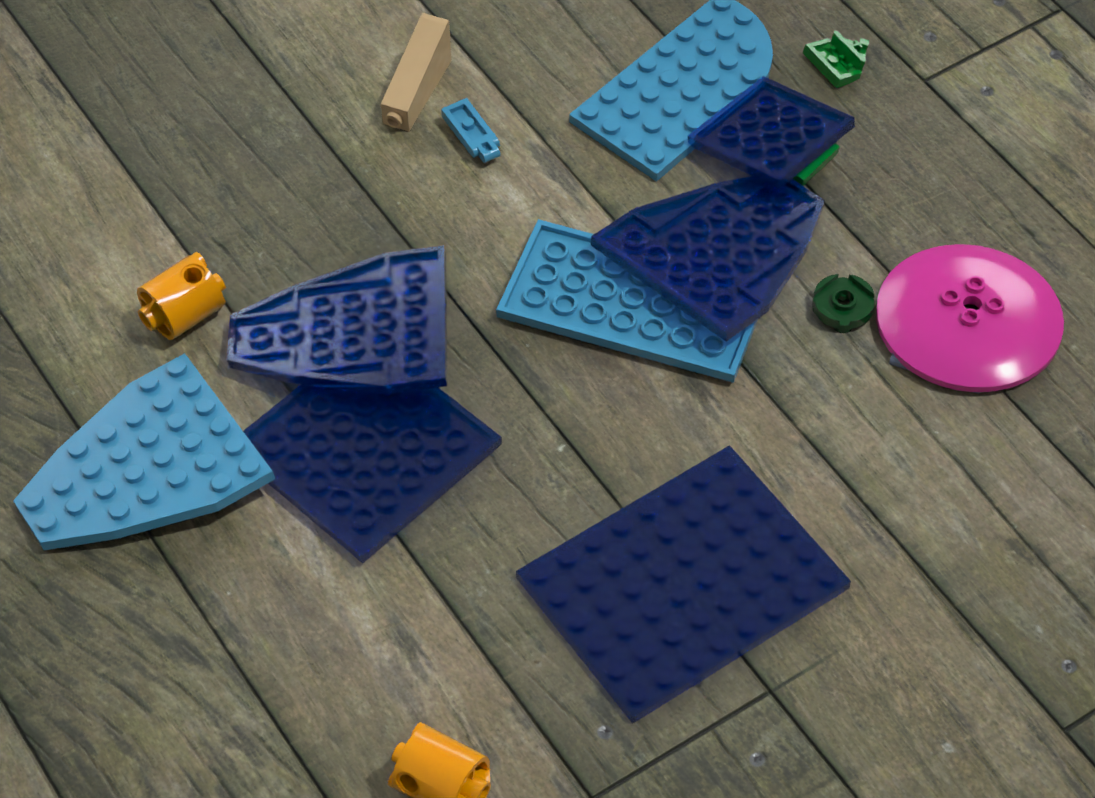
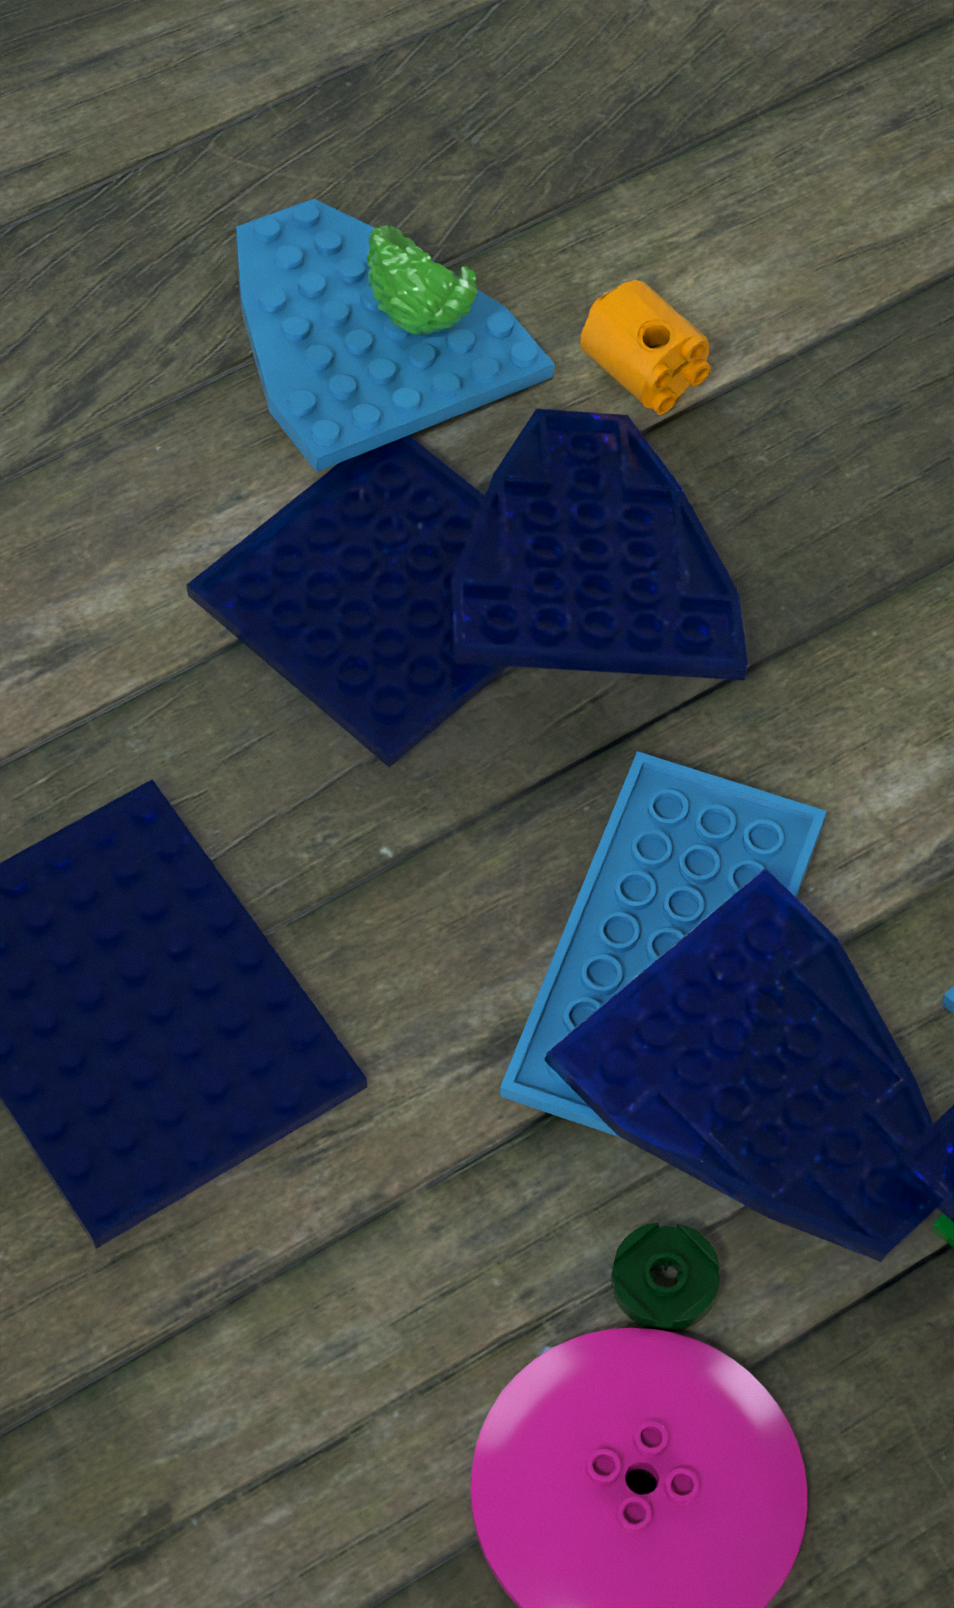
camera: 90 degrees right, 5 degrees up
none -> bright green hair [366,225,478,335]

